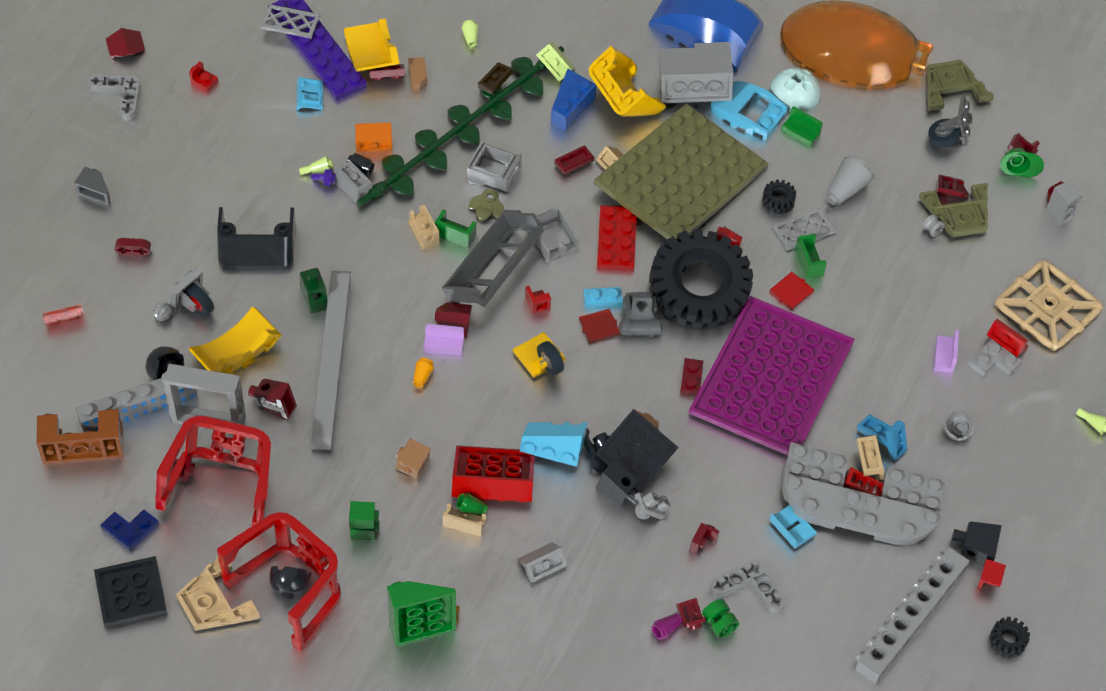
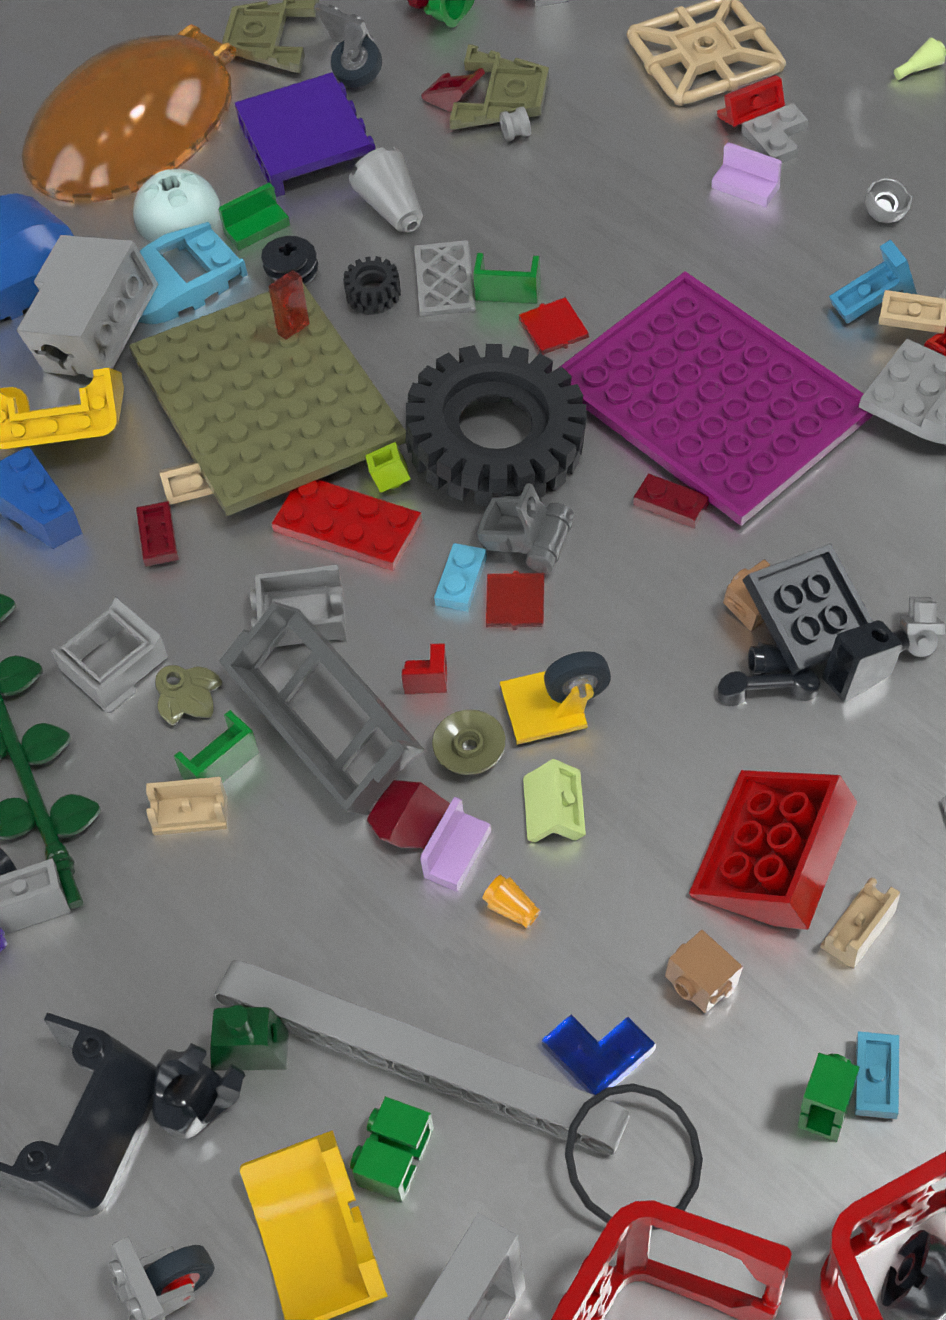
camera: 60 degrees left, 0 degrees up
dark red torso [248,379,297,420] -> none
green cone [456,493,488,515] -> none
medium azure wedge [520,422,588,467] -> none
red cone [716,226,743,246] -> none
none -> black piece [152,1043,245,1139]
none -> dark purple panel [234,72,376,197]
none -> black piece [261,236,318,286]
none -> clear red plate [268,270,310,340]
none -> green piece [350,1096,434,1203]
none -> lime plate [365,442,411,493]
none -> olive dish [432,710,506,775]
none -> yellowish green panel [523,759,586,843]
none -> clear blue plate [542,1014,656,1095]
none -> black piece [565,1083,703,1229]
none -> medium azure plate [855,1031,899,1119]

